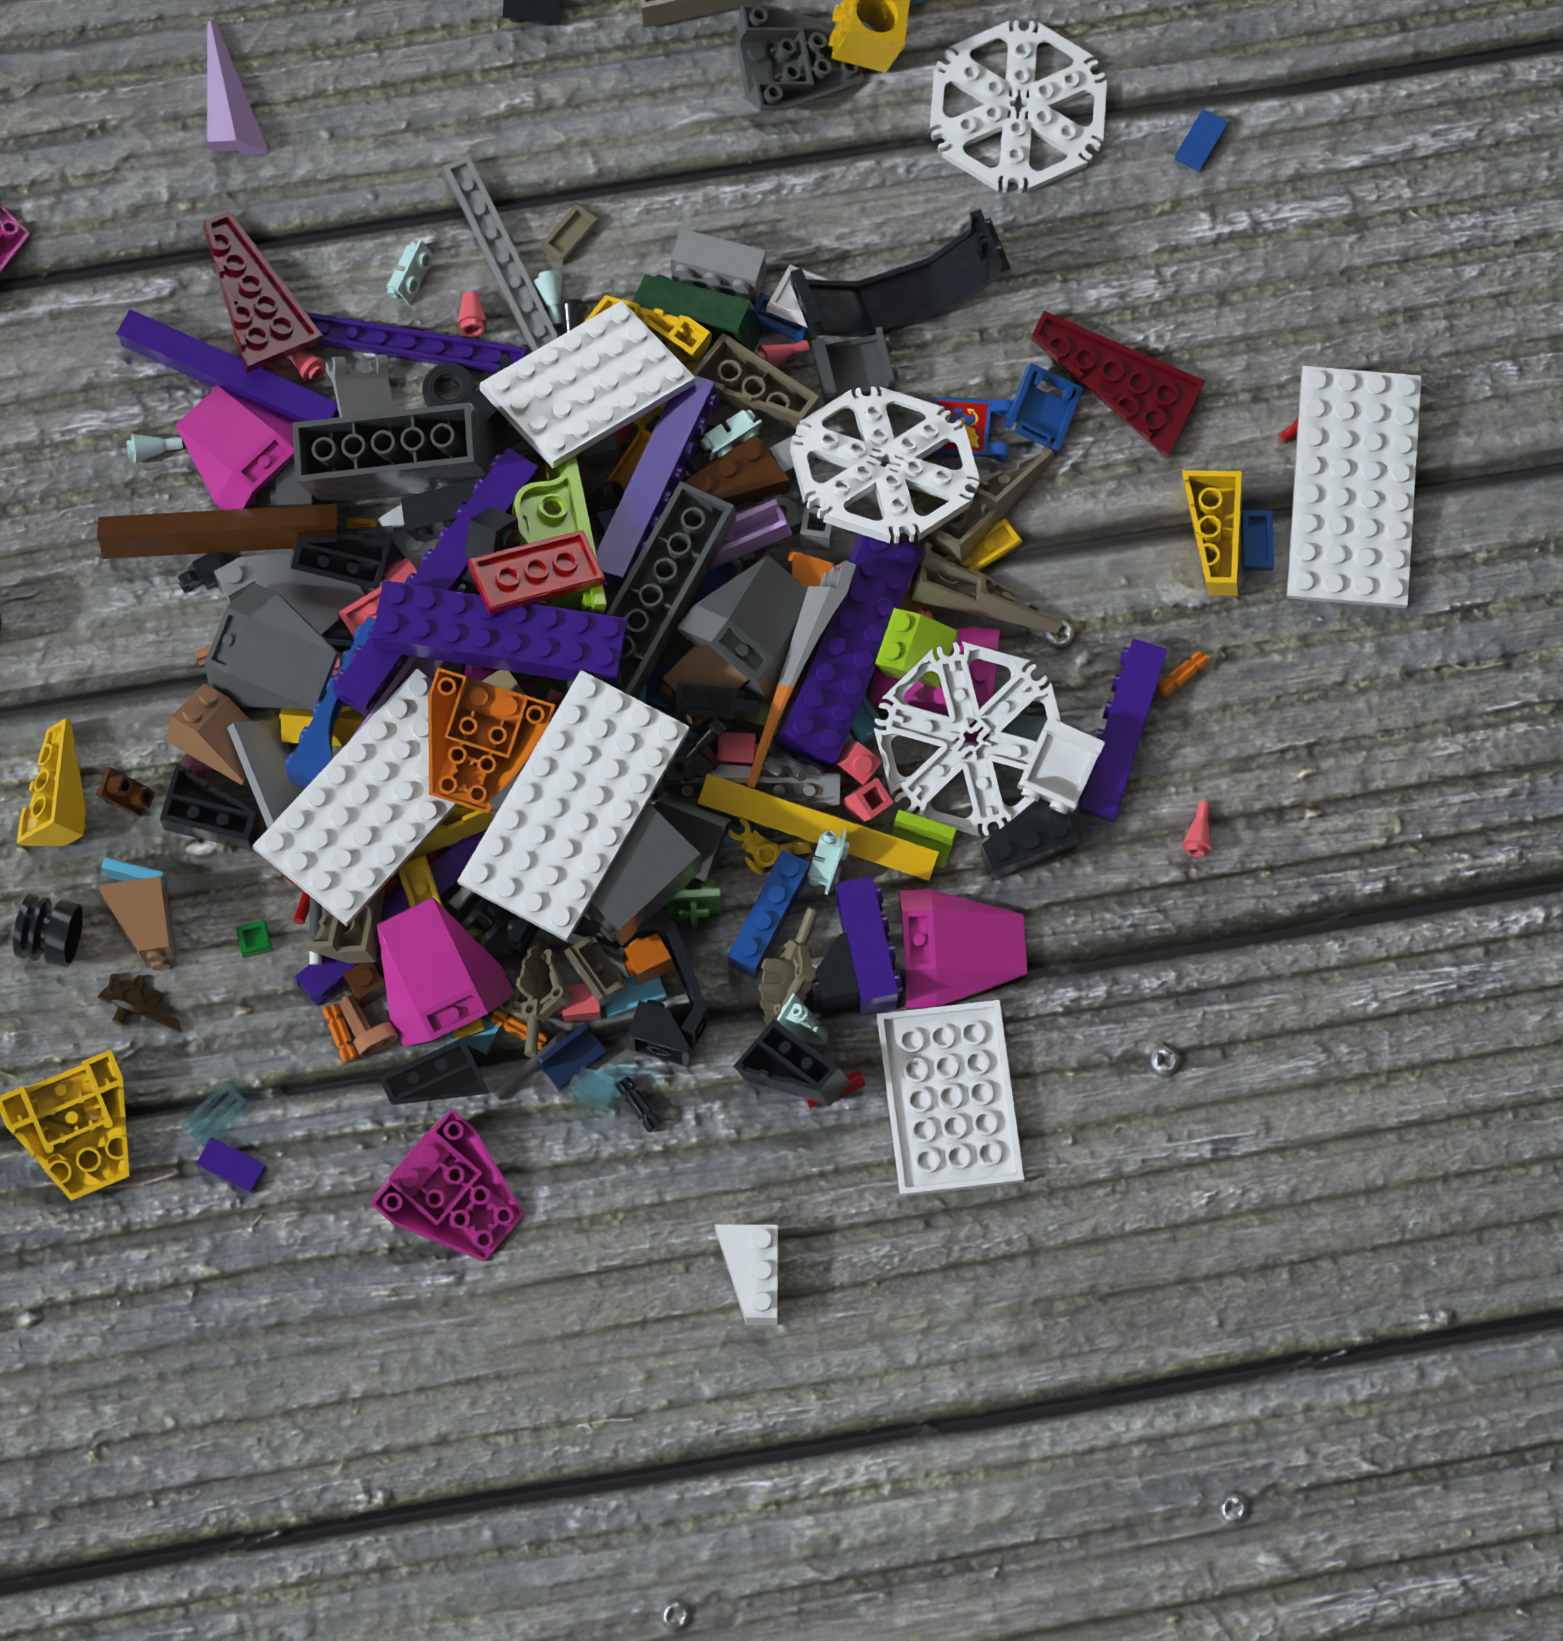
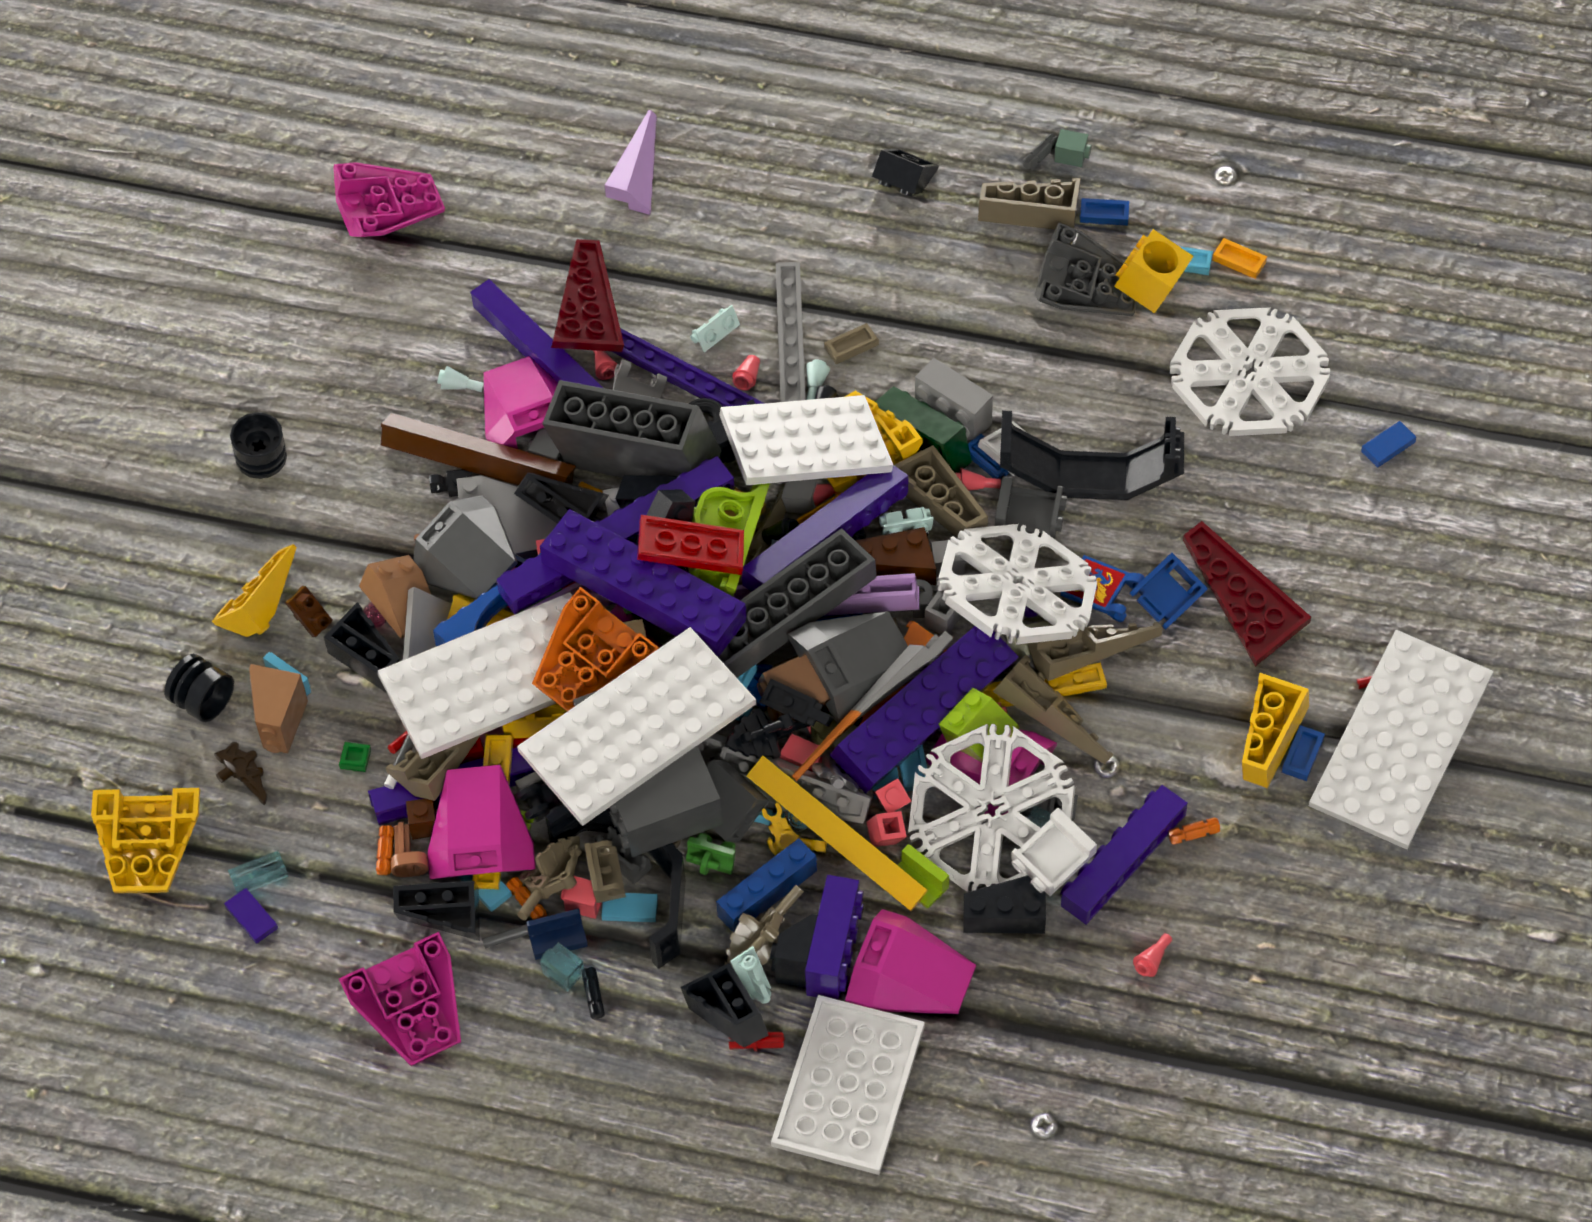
camera: 25 degrees right, 15 degrees down
orange brick [623,933,673,985] -> none
black slope [628,999,691,1068] -> none
white wedge [715,1224,778,1325] -> none
light aqua hinge [807,829,849,895] -> none

